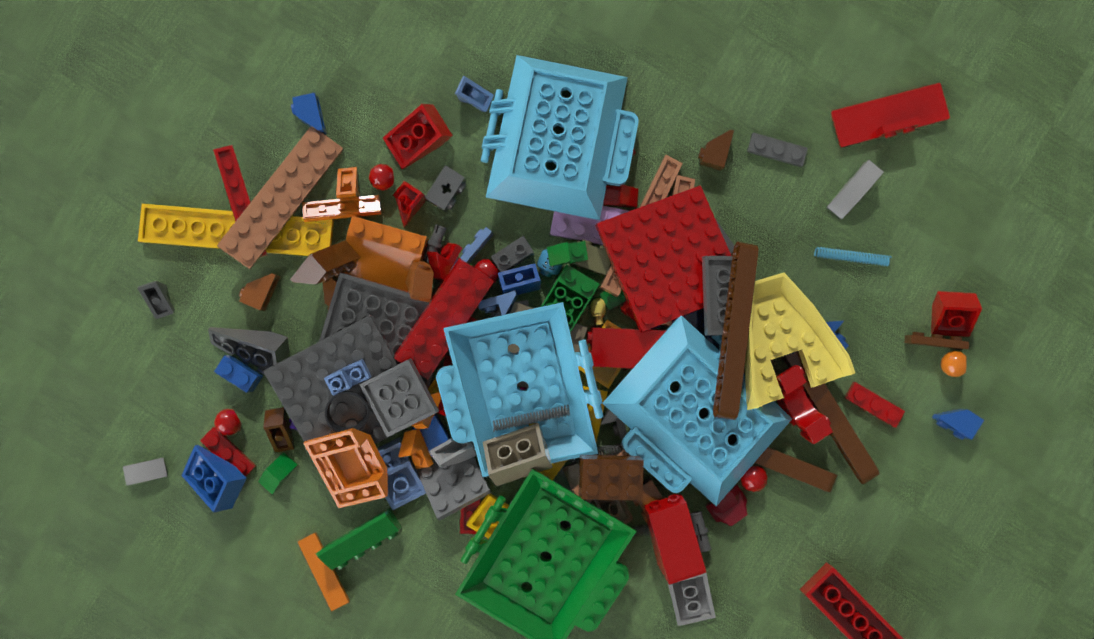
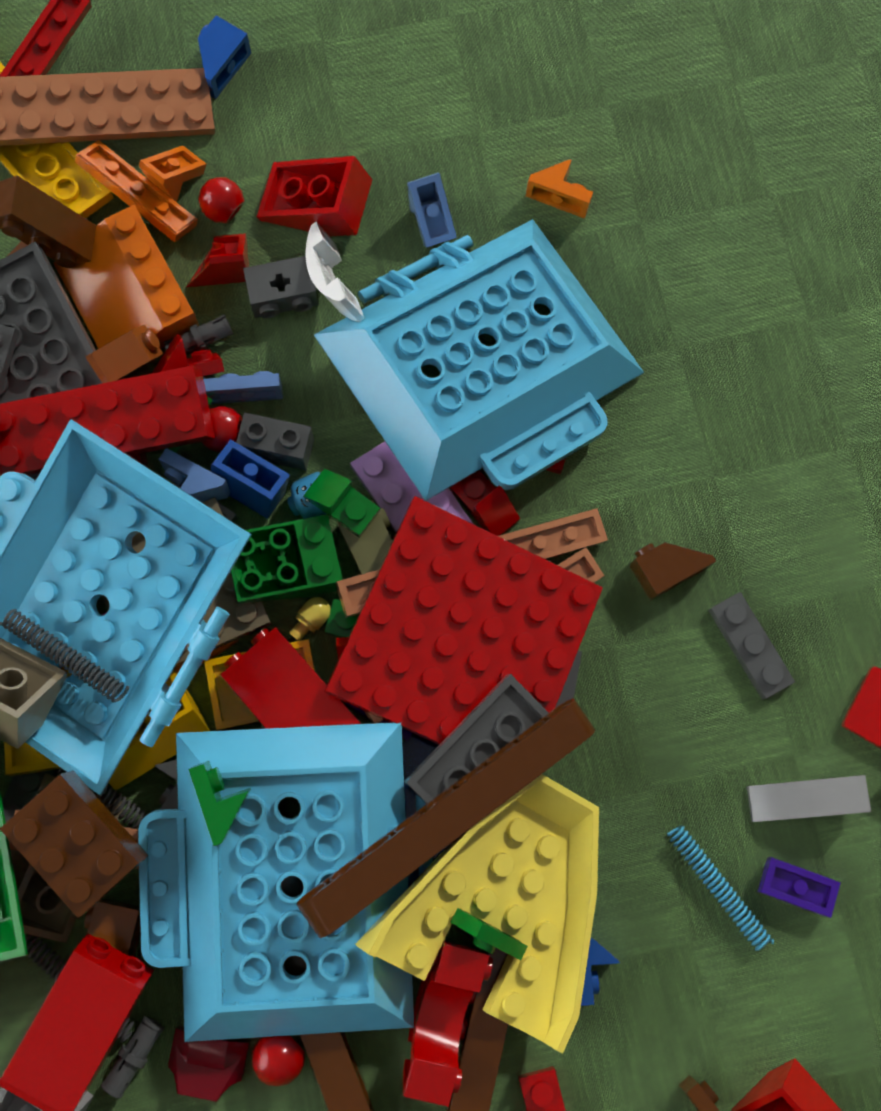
camera: 45 degrees right, 10 degrees down
none -> green slope [188,761,251,846]
none -> white slope [306,222,365,322]
none -> green plate [451,908,528,960]
none -> orange slope [525,160,593,219]
none -> dark purple plate [757,857,841,918]

